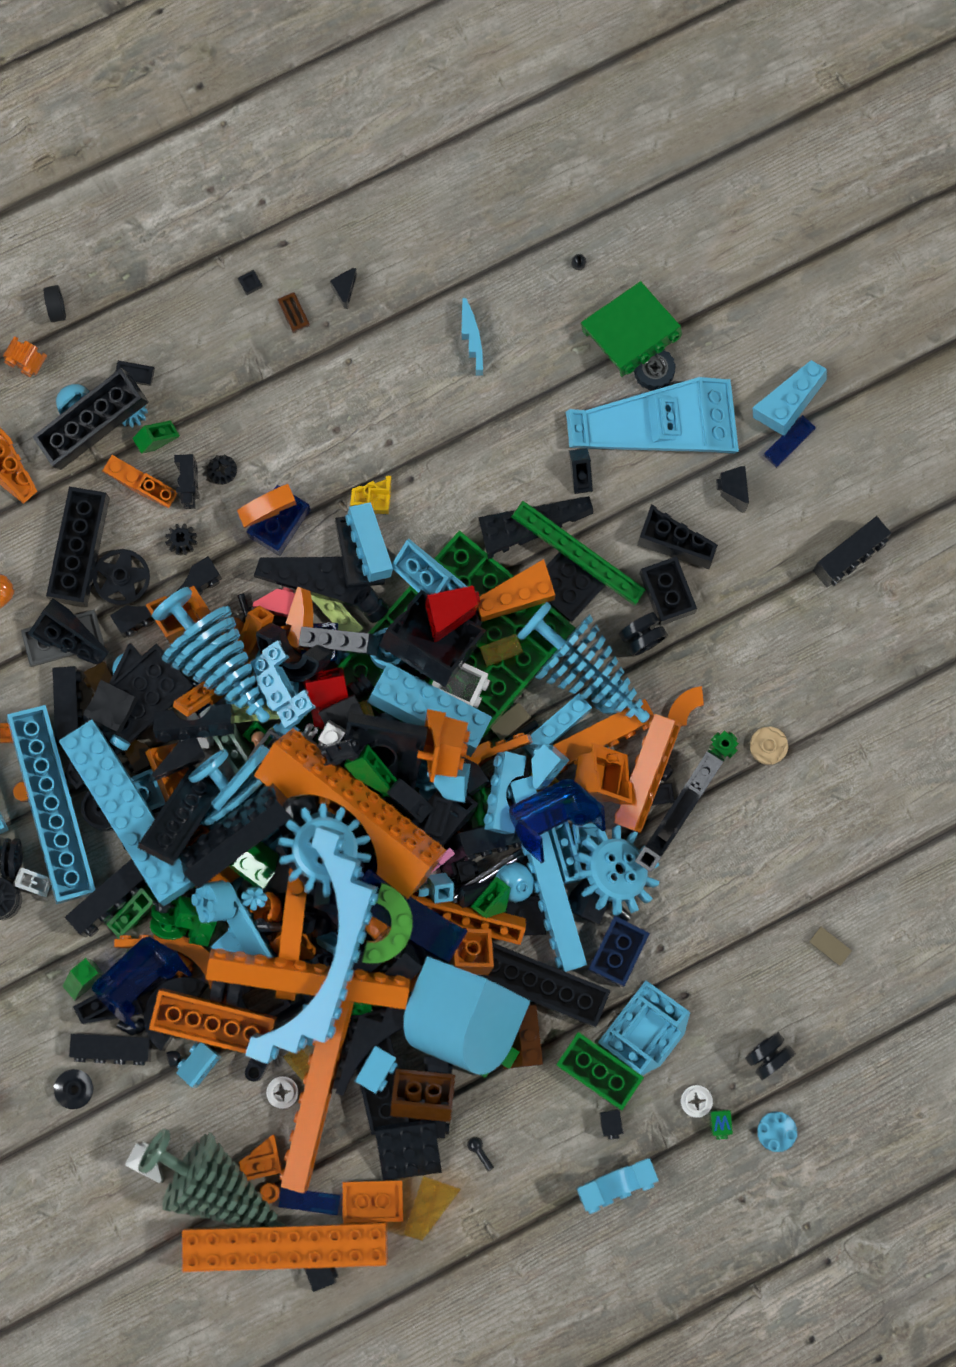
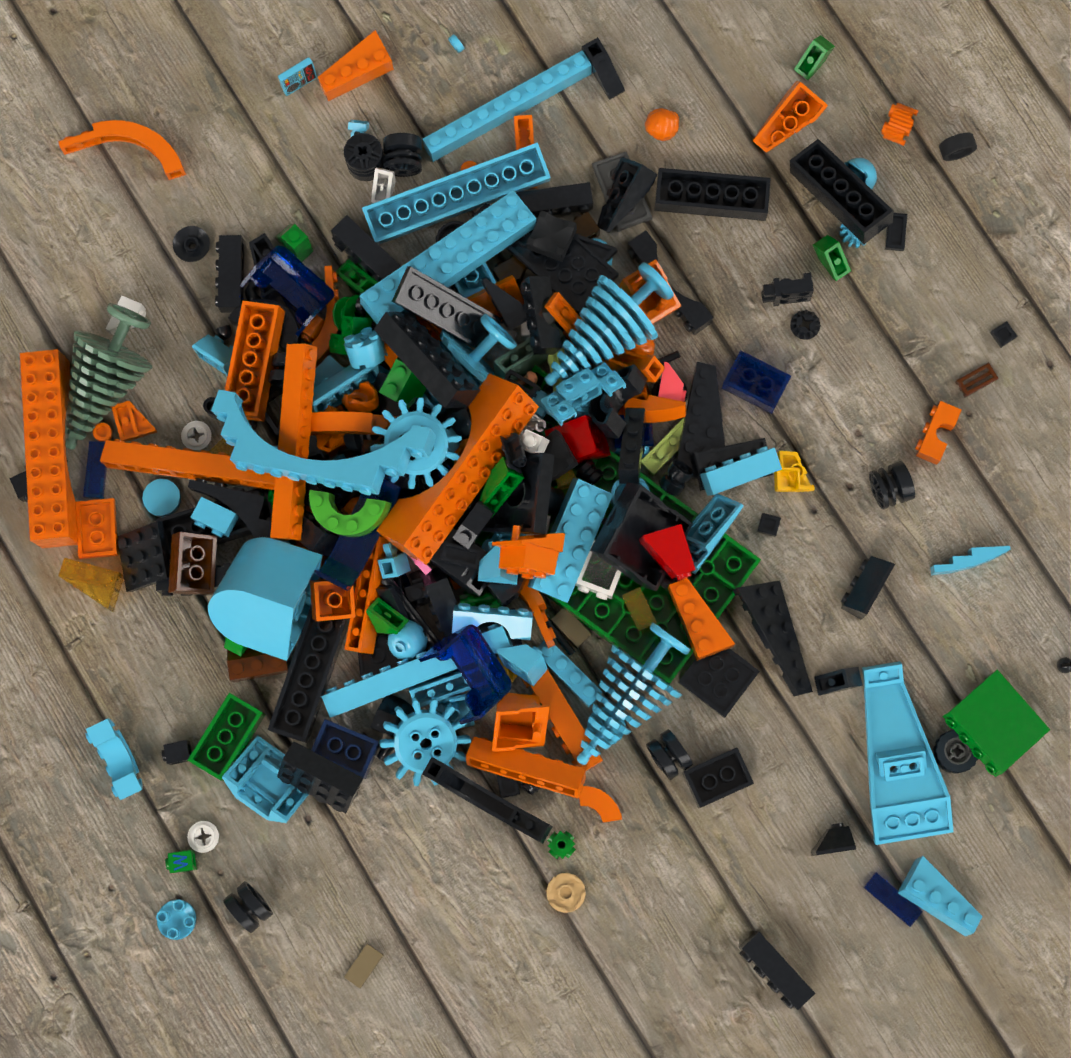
camera: 90 degrees right, 0 degrees up
black wheel [93,549,150,605] -> none
orange slope [102,455,177,509] -> none
medium azure tile [110,734,130,751] -> none
black gear [165,523,197,556] -> none
medium azure tile [211,744,269,811] -> none
orange slope [237,484,296,528] -> none
medium azure plant [241,887,268,910] -> none
black arm [255,918,283,932] -> none
black slope [330,268,357,309] -> none
black bar [467,1137,494,1172] -> none
green tile [511,501,646,606] -> none
black wedge [638,504,718,569] -> none
none -> medium azure tile [142,479,181,517]
none -> black brick [277,741,364,814]
none -> black tile [757,513,781,537]
none -> black slope [840,556,895,620]
none -> black wheel [869,461,915,510]
none -> orange arch [915,401,961,465]

